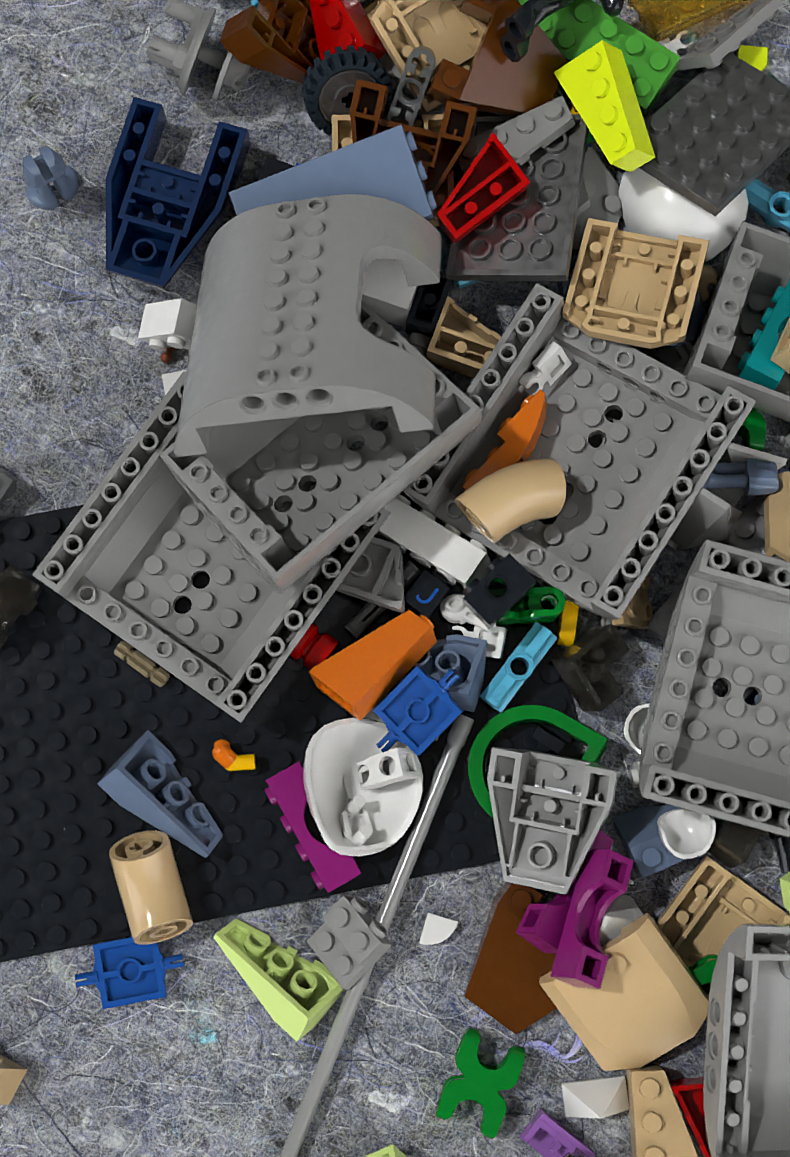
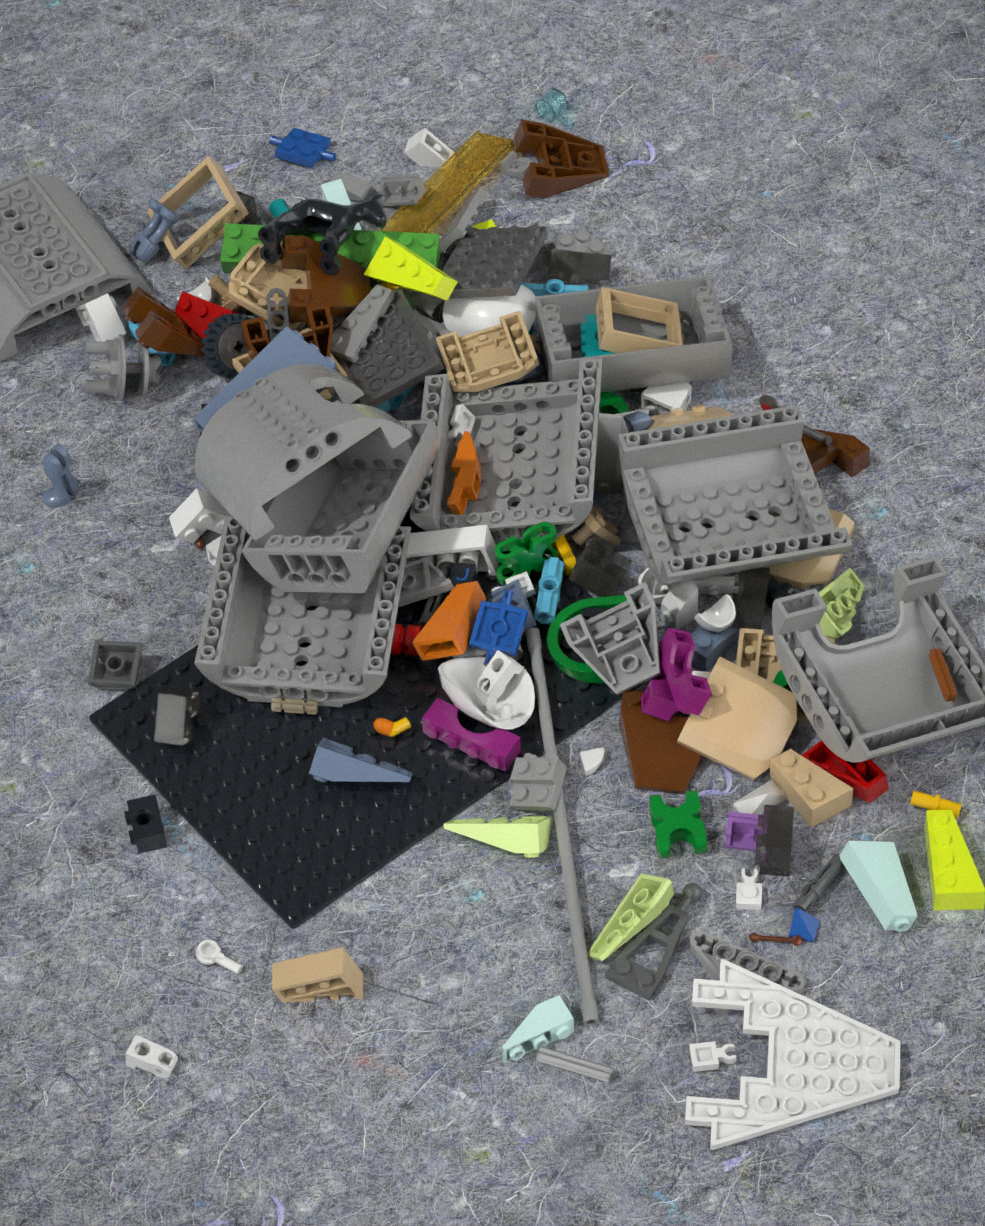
camera: 25 degrees left, 30 degrees down
blue plate [75,937,185,1009] -> none
dark blue wedge [106,97,251,288] -> none
tan brick [109,830,193,945] -> none
red wedge [436,132,530,244] -> none
white plate [440,594,496,633] -> none
tan brick [454,458,566,543] -> none
black brick [462,553,537,629] -> none

